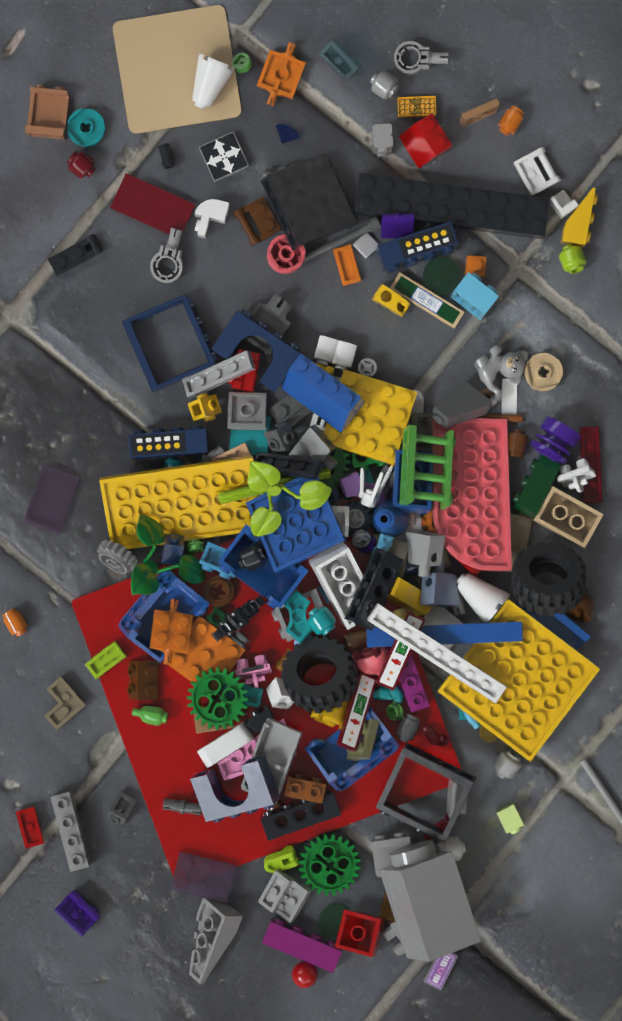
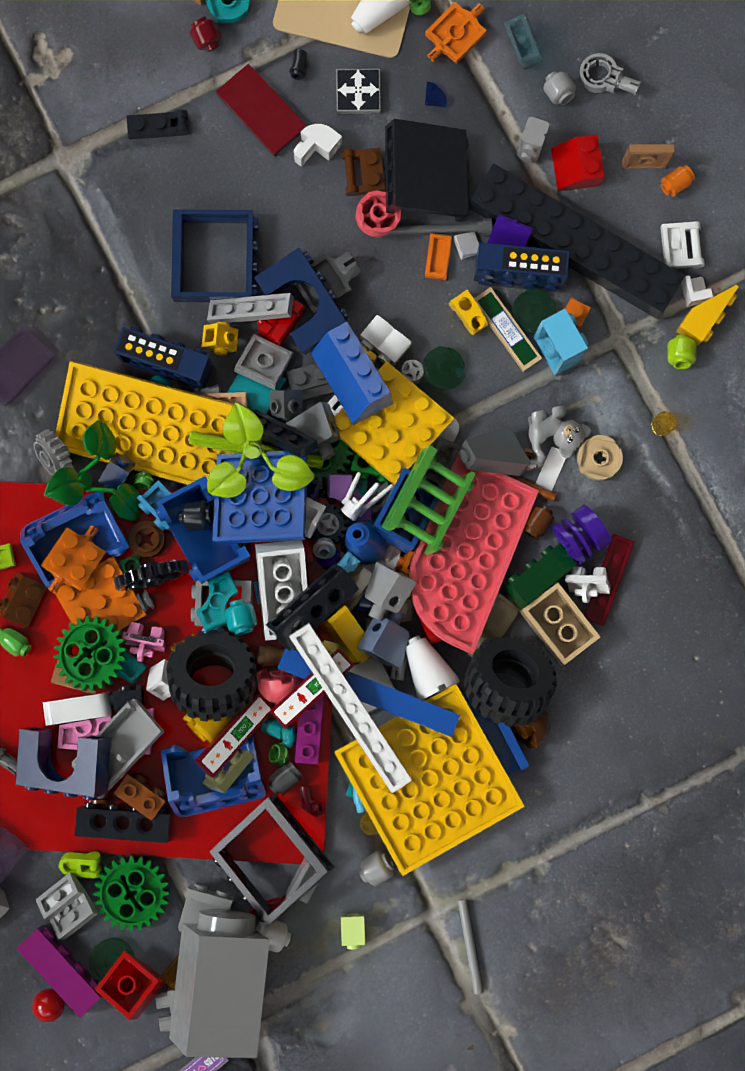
camera: 20 degrees right, 5 degrees down
light grey pin [150,228,184,283] -> none
tile [397,96,436,117] -> none
none -> clear green tile [423,346,465,391]
none -> clear yellow wheel [651,411,677,436]

